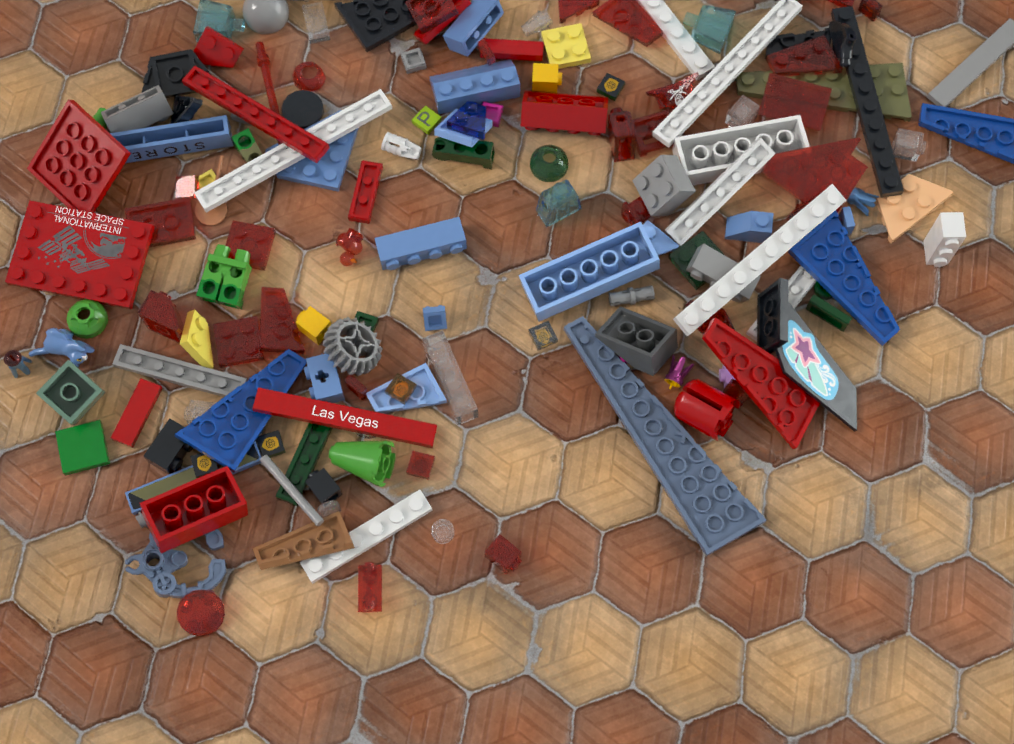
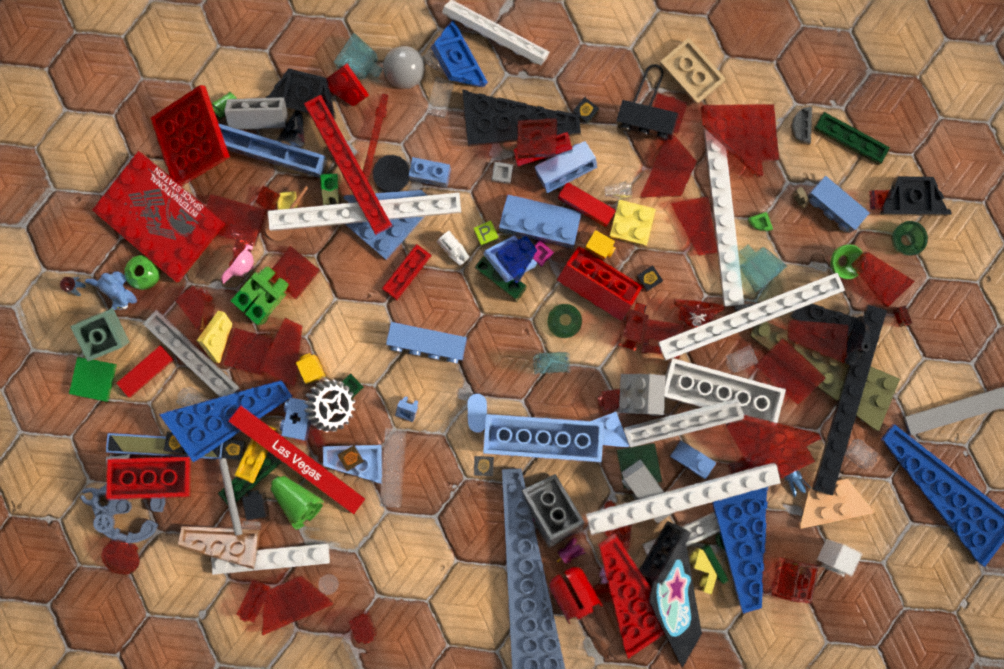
camera: 25 degrees right, 15 degrees up
black brick [143,418,193,474] -> none
clear red piece [292,62,326,91] -> none
clear red animal [336,228,364,266] -> none
clear red plate [406,451,435,480] -> none
clear red tile [478,39,495,66] -> none
light grey pin [608,285,655,307] -> none
medium blue tile [838,206,855,236] -> none
none -> bright pink hair [221,228,254,284]
none -> yellow tile [235,426,278,483]
none -> clear red wing [261,575,333,636]
none -> medium blue brick [409,157,451,188]
none -> light blue tile [467,394,487,432]
none -> light yellow slope [690,547,717,594]
none -> clear red slope [771,557,819,604]

